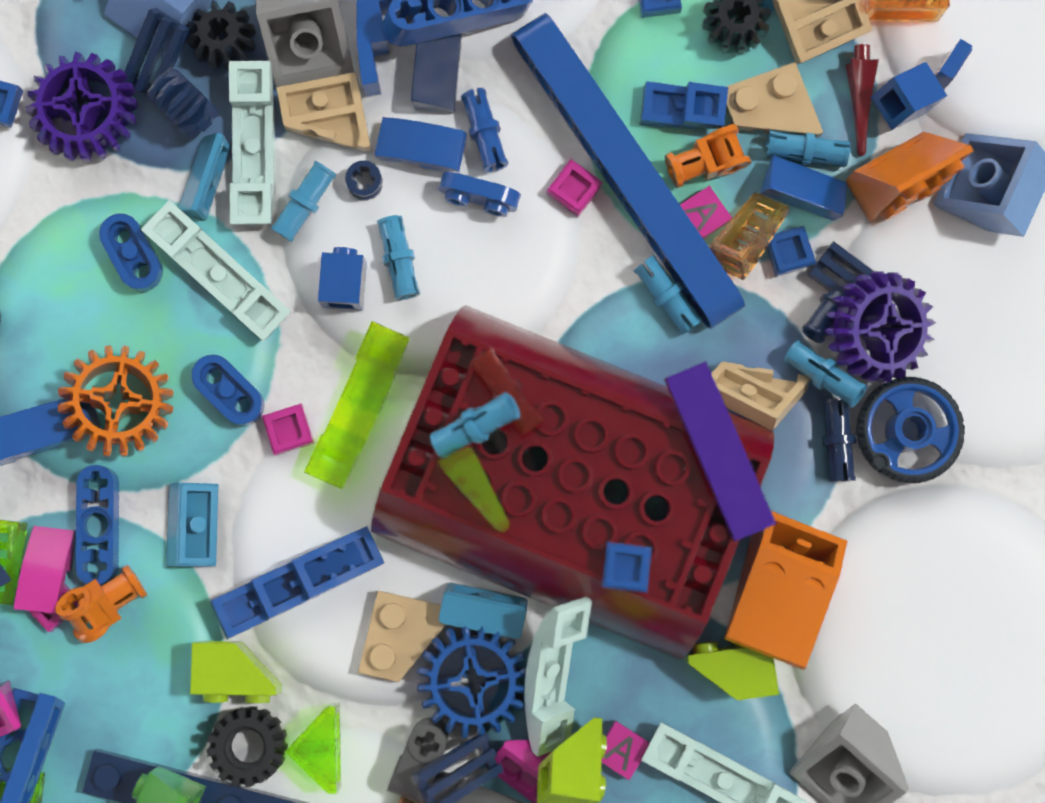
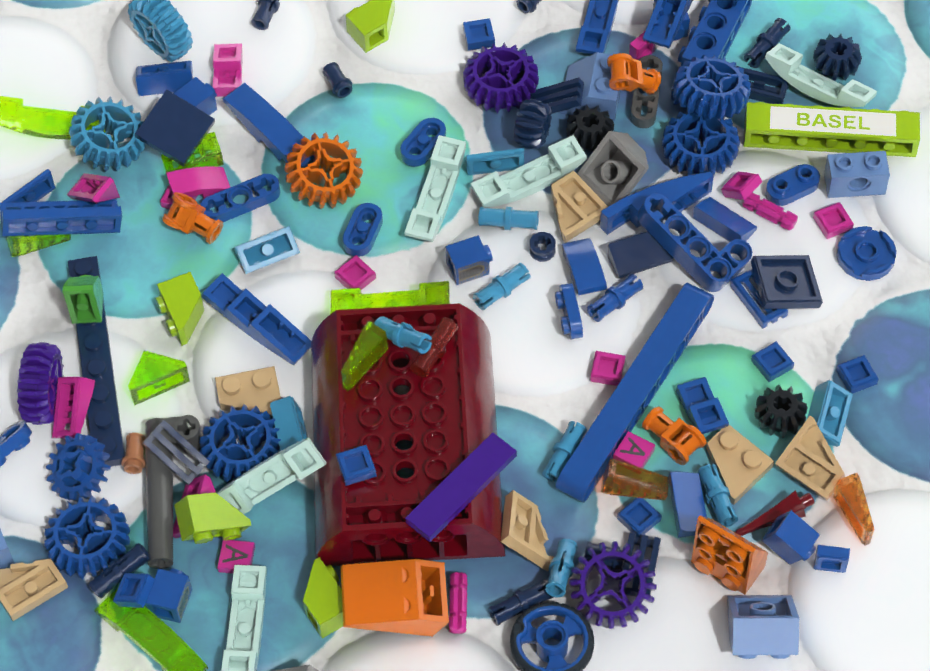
camera: 70 degrees right, 25 degrees down
black tyre [206,706,288,787] -> none
none -> dark pink axle [449,572,468,634]

